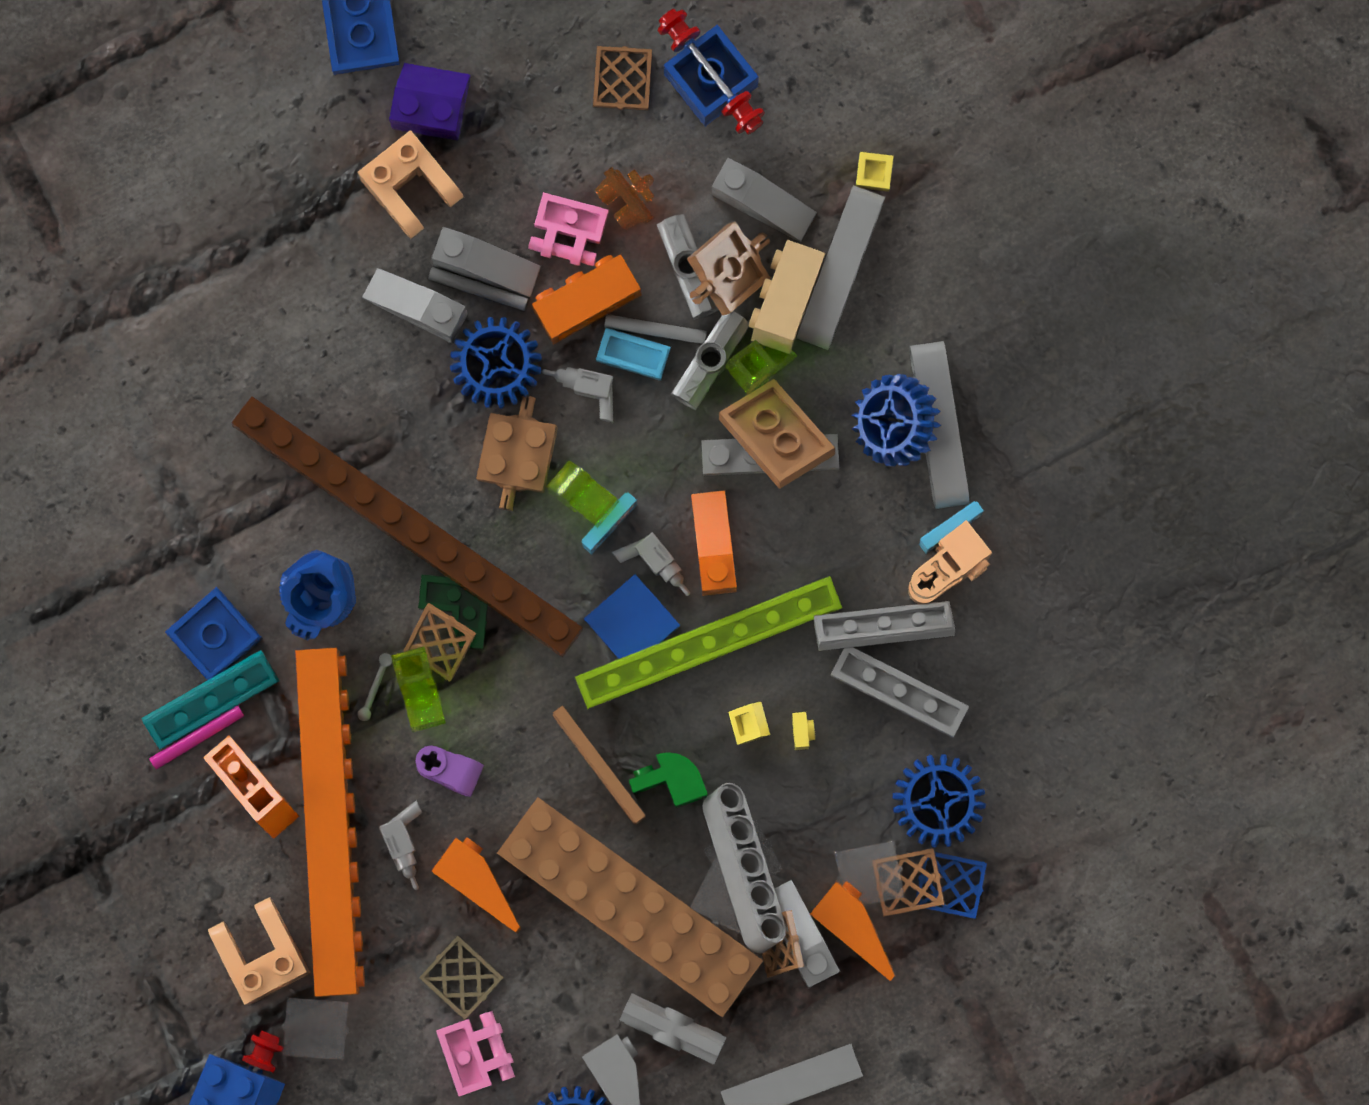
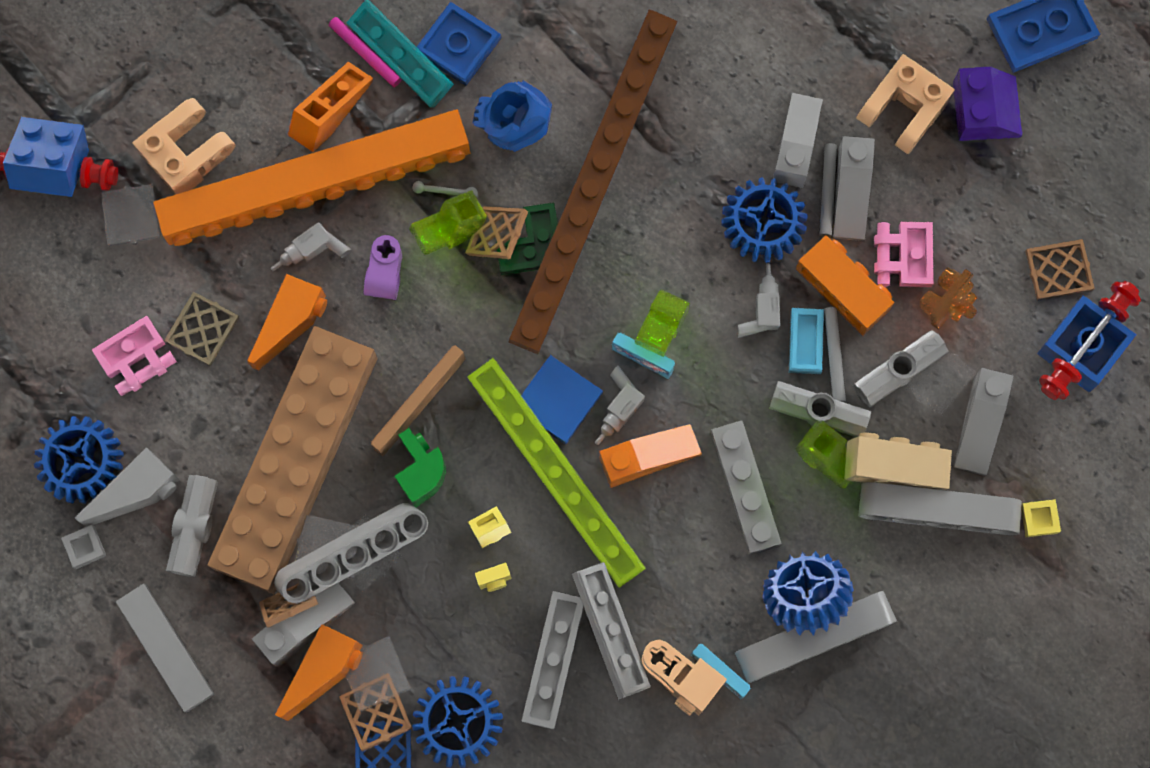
camera: 75 degrees right, 5 degrees down
medium nougat plate [476,396,558,511] -> none
medium nougat plate [687,221,771,316] -> none
medium nougat plate [719,379,835,489] -> none

